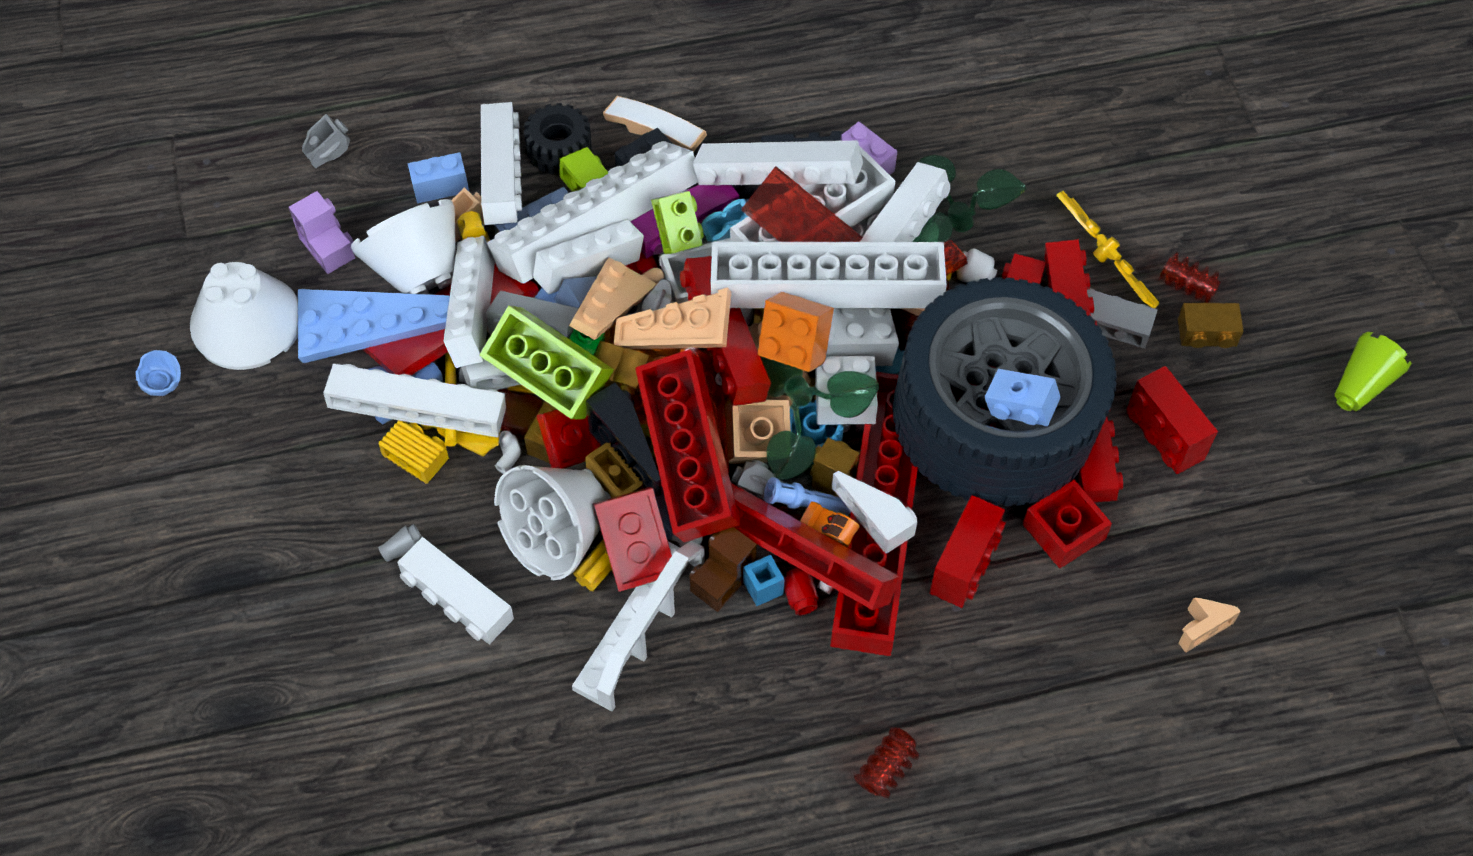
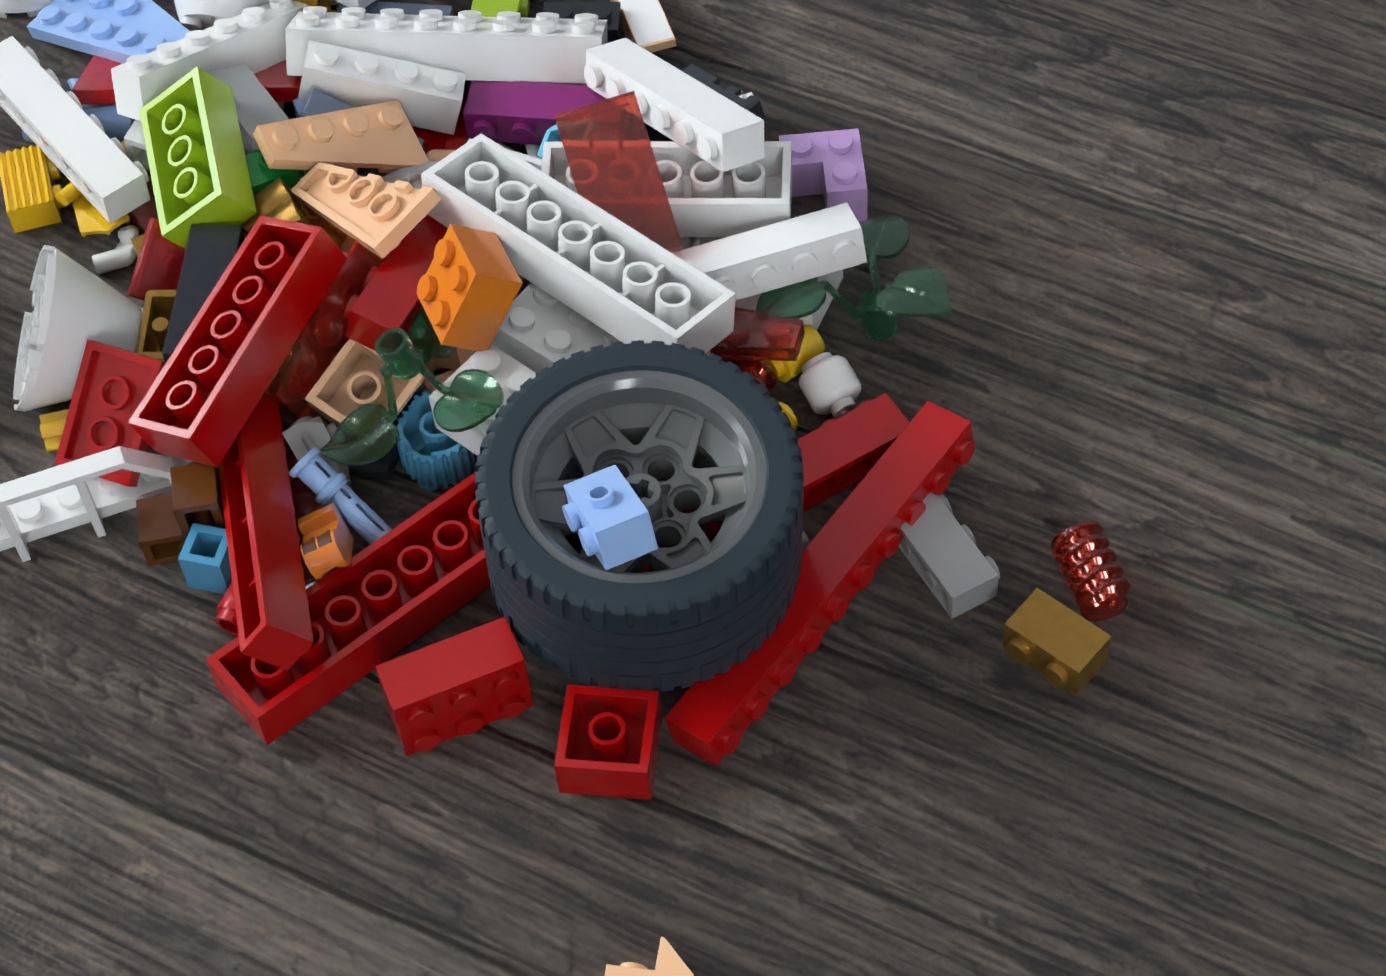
camera: 45 degrees right, 5 degrees down
lime brick [651,191,704,254] -> none
pearl gold brick [810,438,860,497] -> none
white slope [832,471,917,554] -> none
clear red piece [854,727,920,799] -> none
yellow piece [1056,191,1159,309] -> none
red brick [1126,366,1218,474] -> none
lime cone [1335,332,1411,411] -> none

